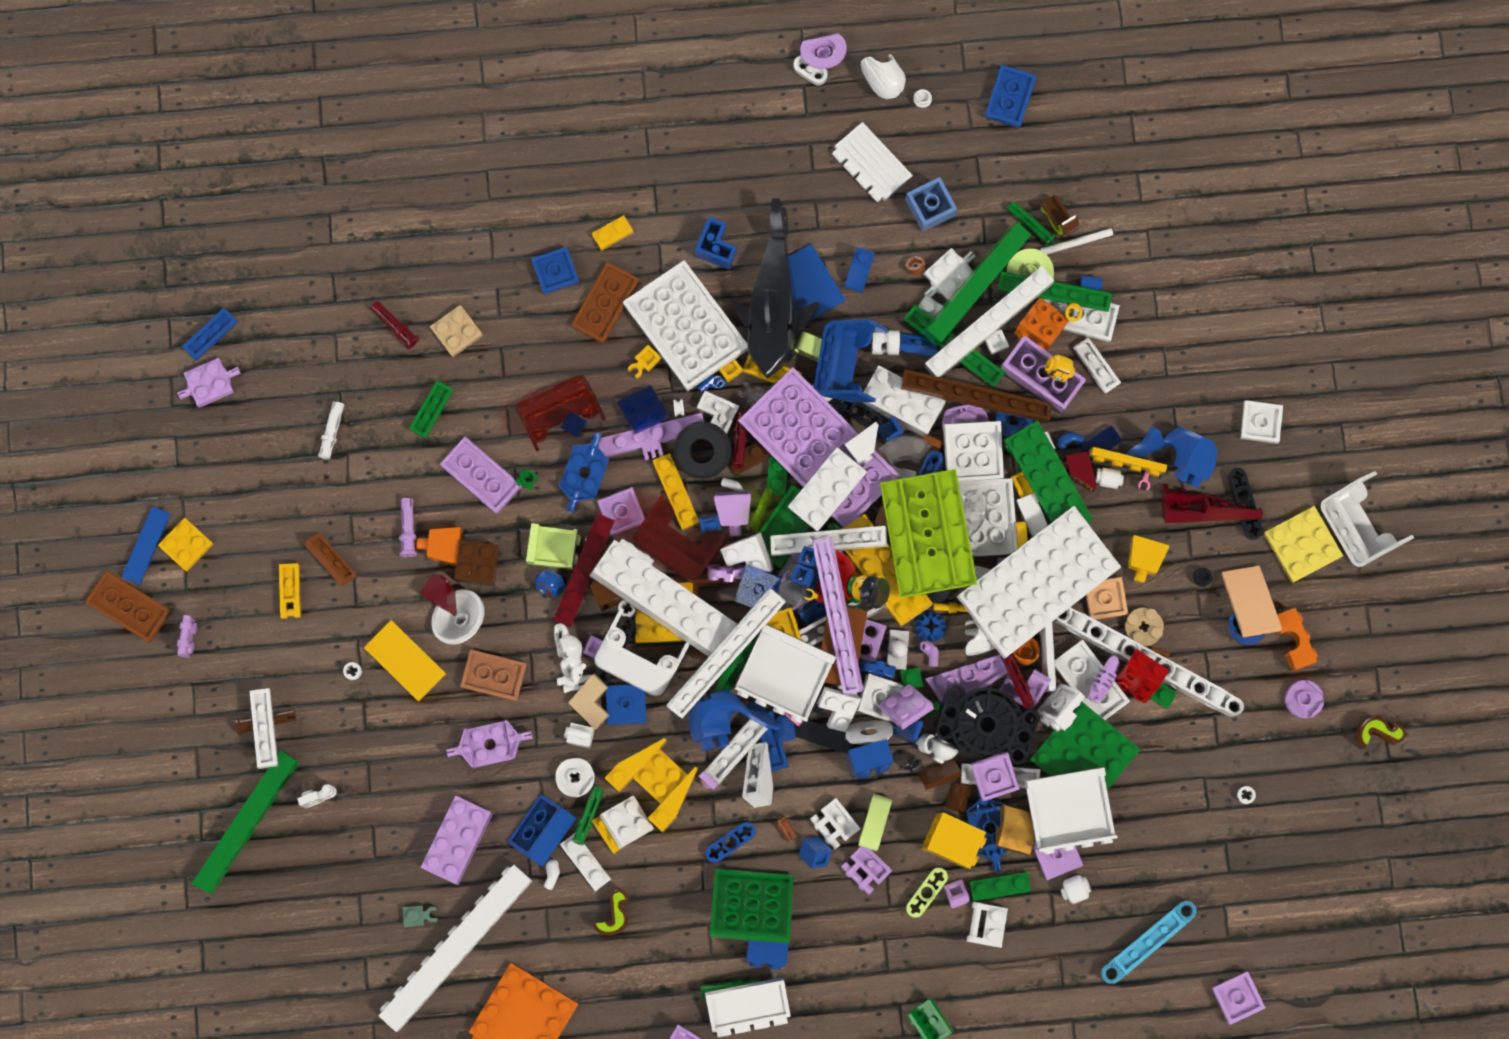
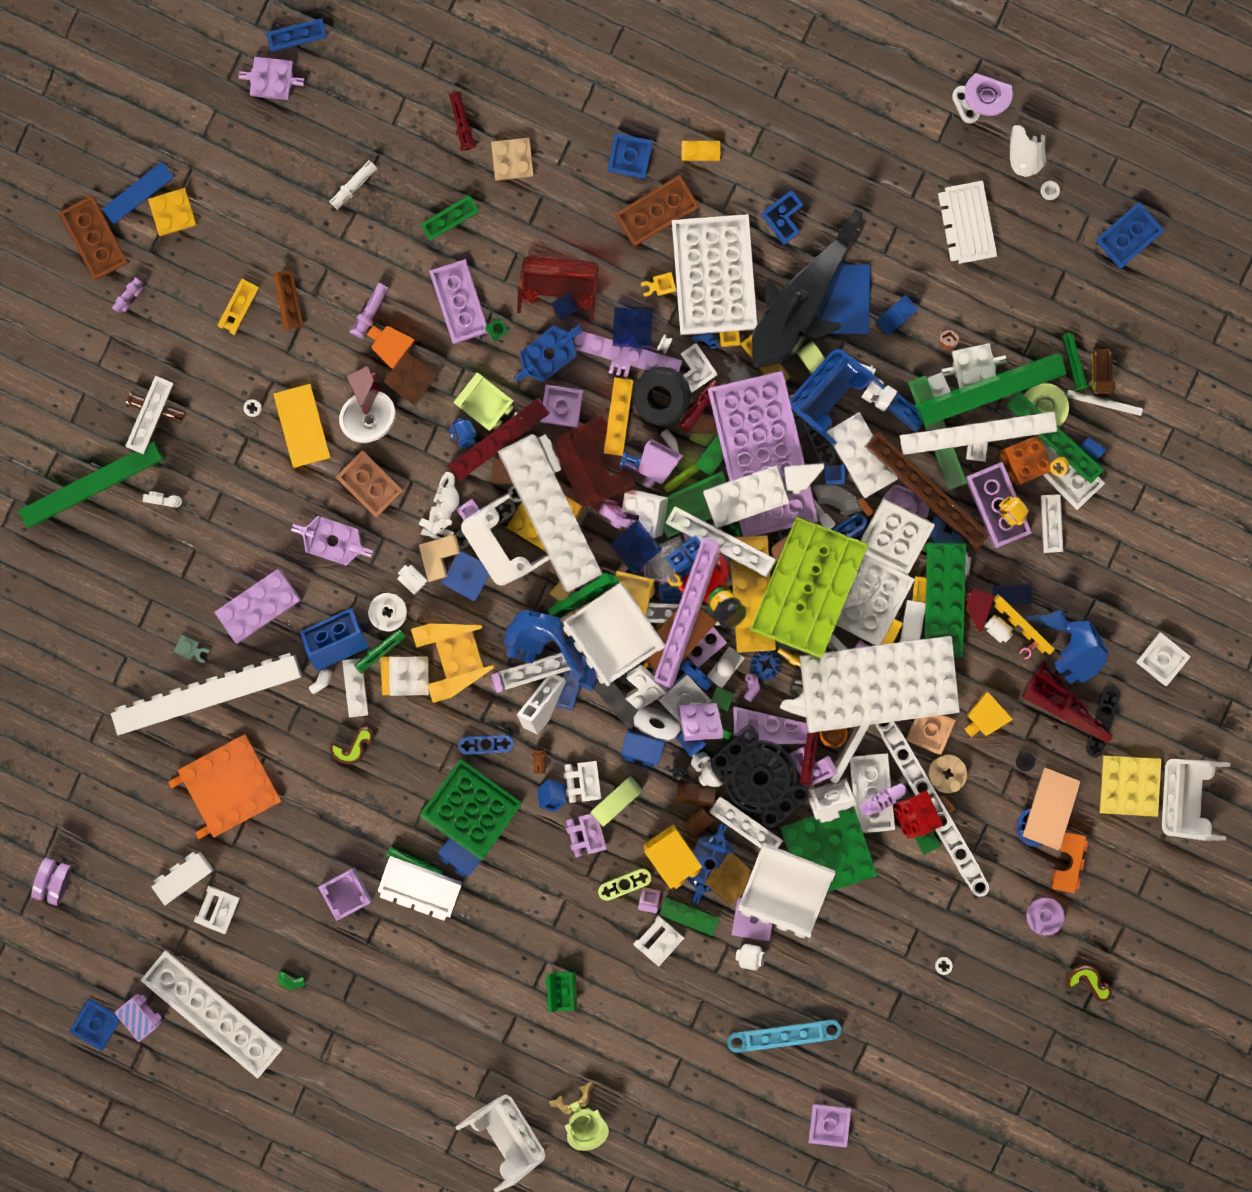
camera: 35 degrees right, 10 degrees up
white tile [667,588,786,718] -> none
medium blue brick [905,177,957,232] -> none
lavender tile [970,752,1020,801] -> none
blue arm [1056,432,1084,449] -> none

